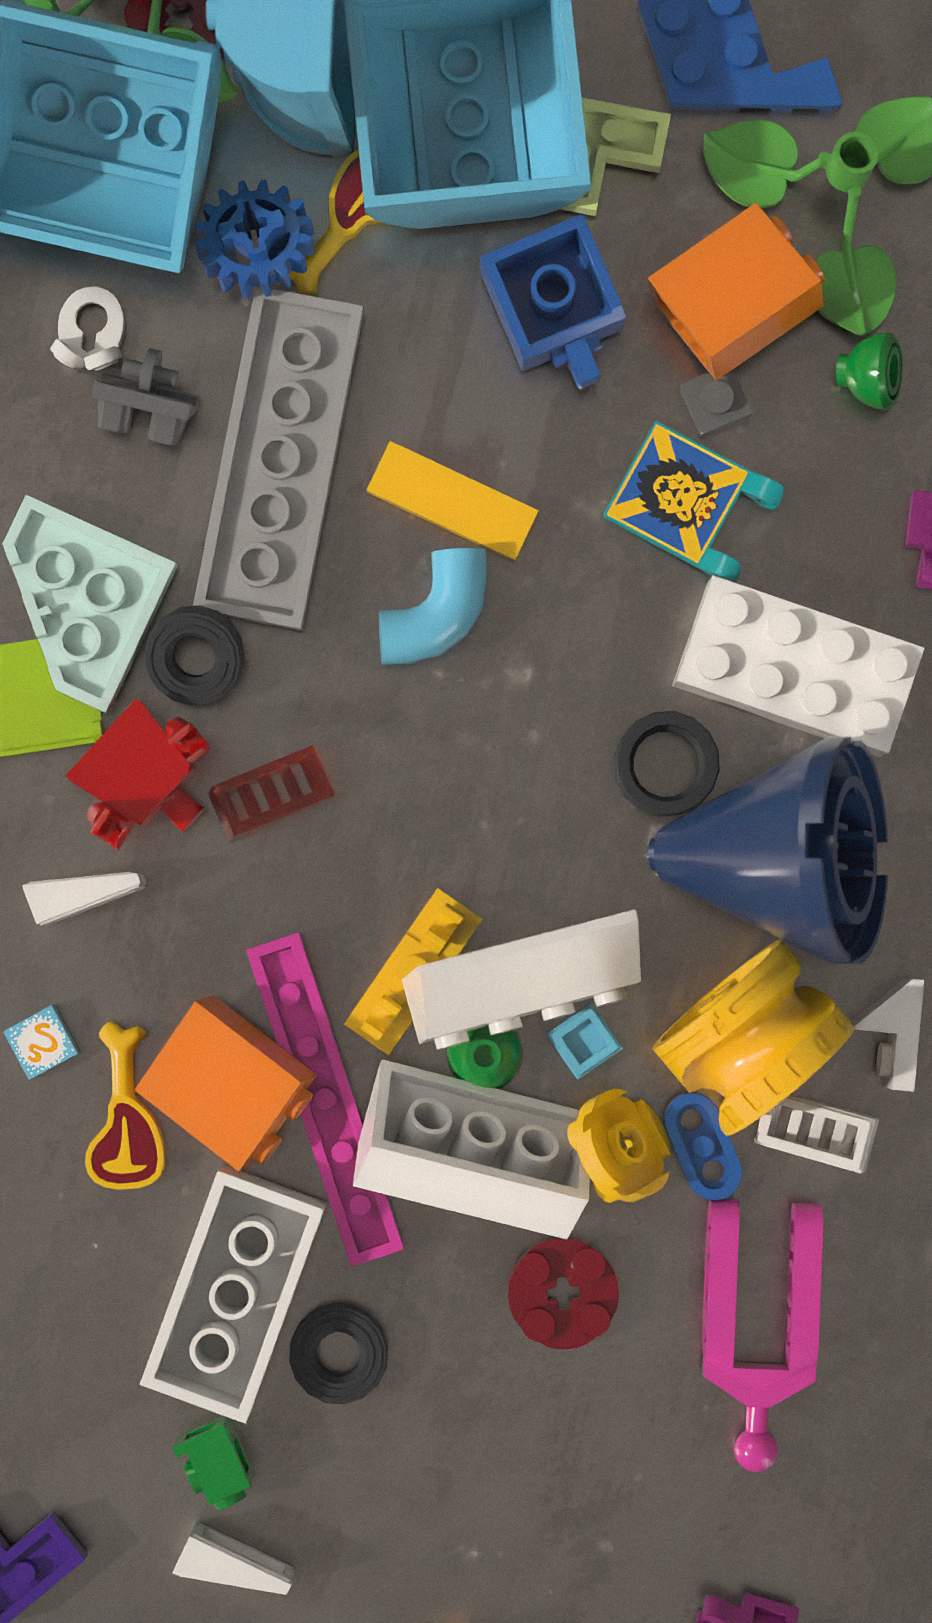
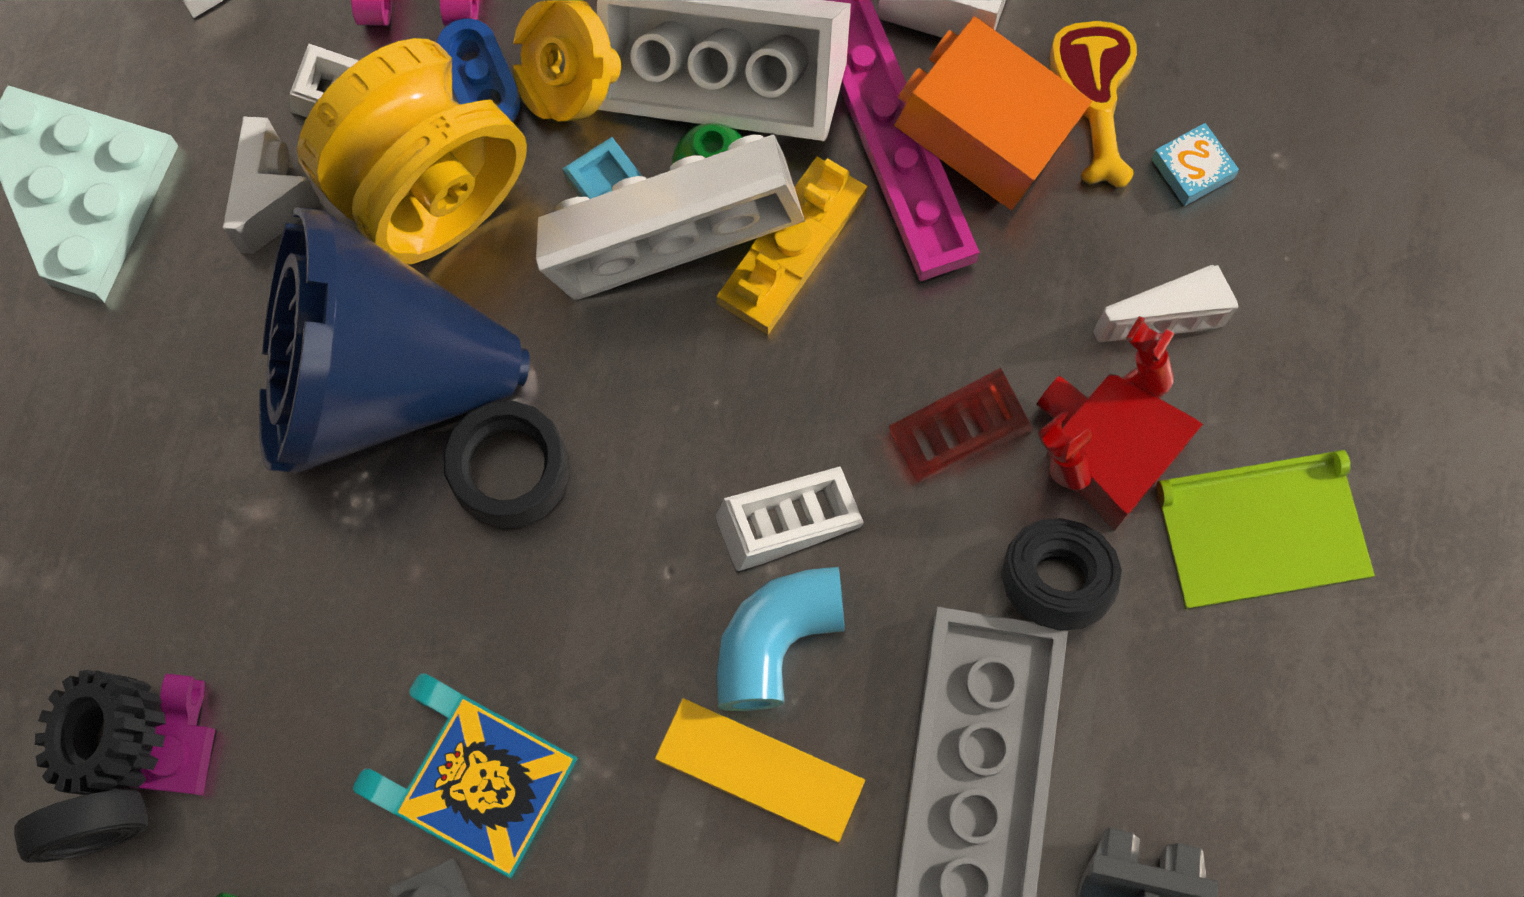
camera: 175 degrees right, 15 degrees down
light aqua plate [3,495,178,715] -> none
white brick [672,575,925,757] -> none
none -> white slope [716,467,864,571]

